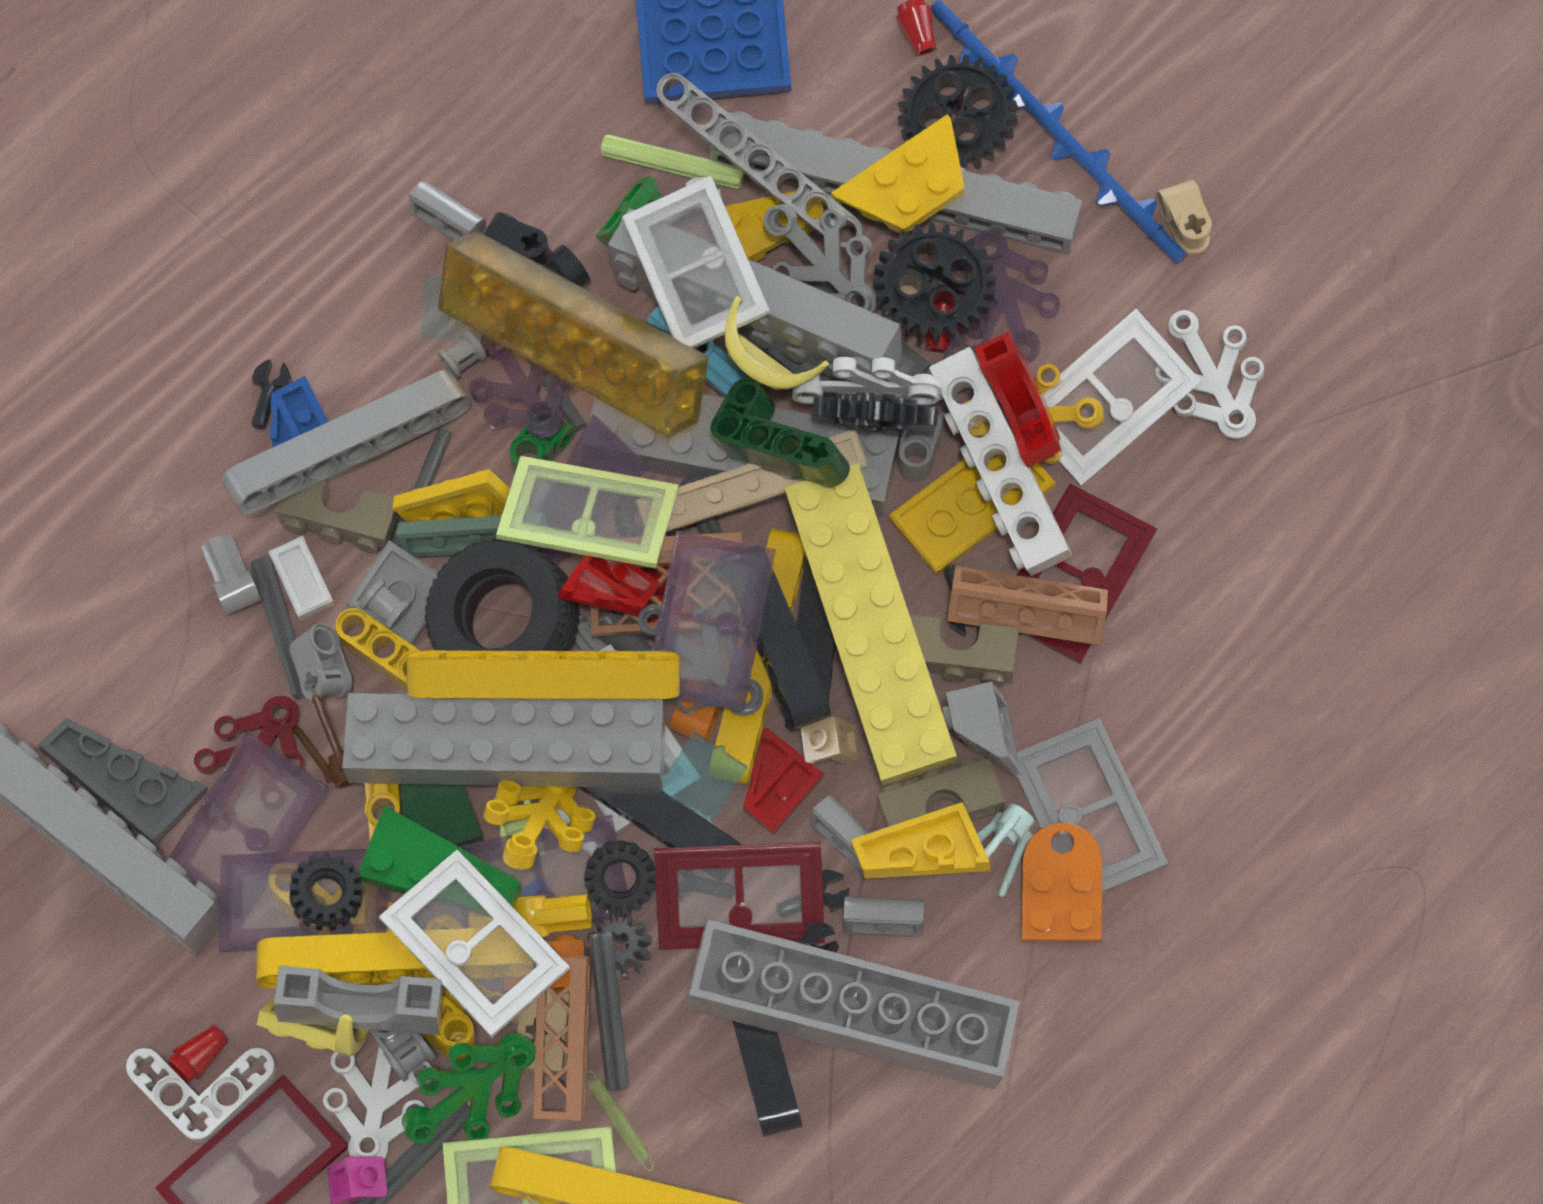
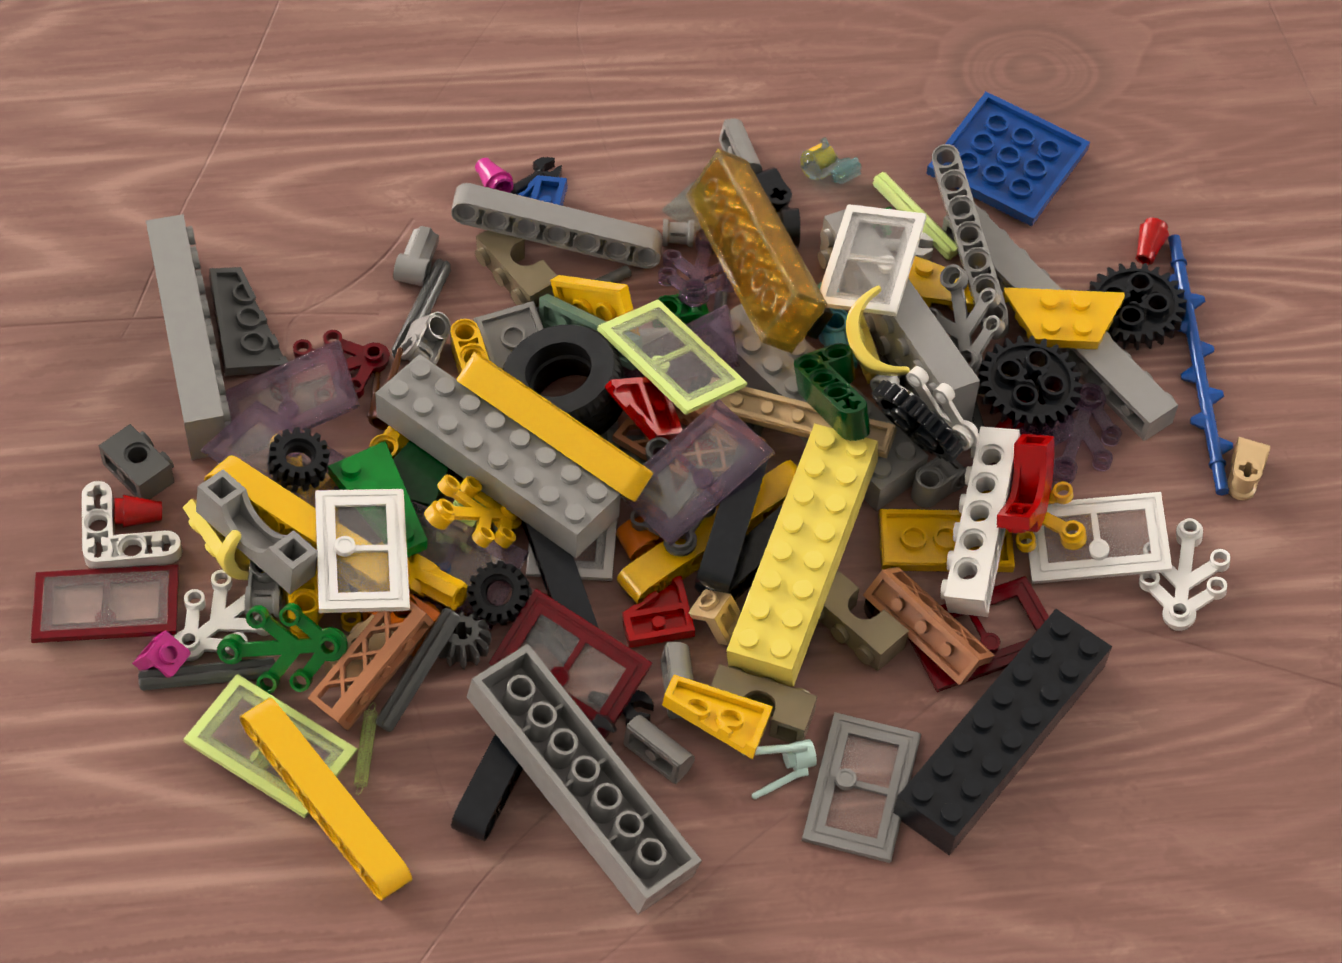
camera: 30 degrees right, 15 degrees down
white tile [268,536,335,621] -> none
light grey bush [359,579,411,629] -> none
clear light blue piece [659,732,748,823] -> none
light grey slope [943,681,1022,776] -> none
orange plate [1022,823,1103,943] -> none
none -> dark grey brick [98,424,174,499]
none -> dark pink cone [475,158,514,193]
none -> clear light blue piece [800,137,861,184]
none -> black brick [893,609,1112,856]

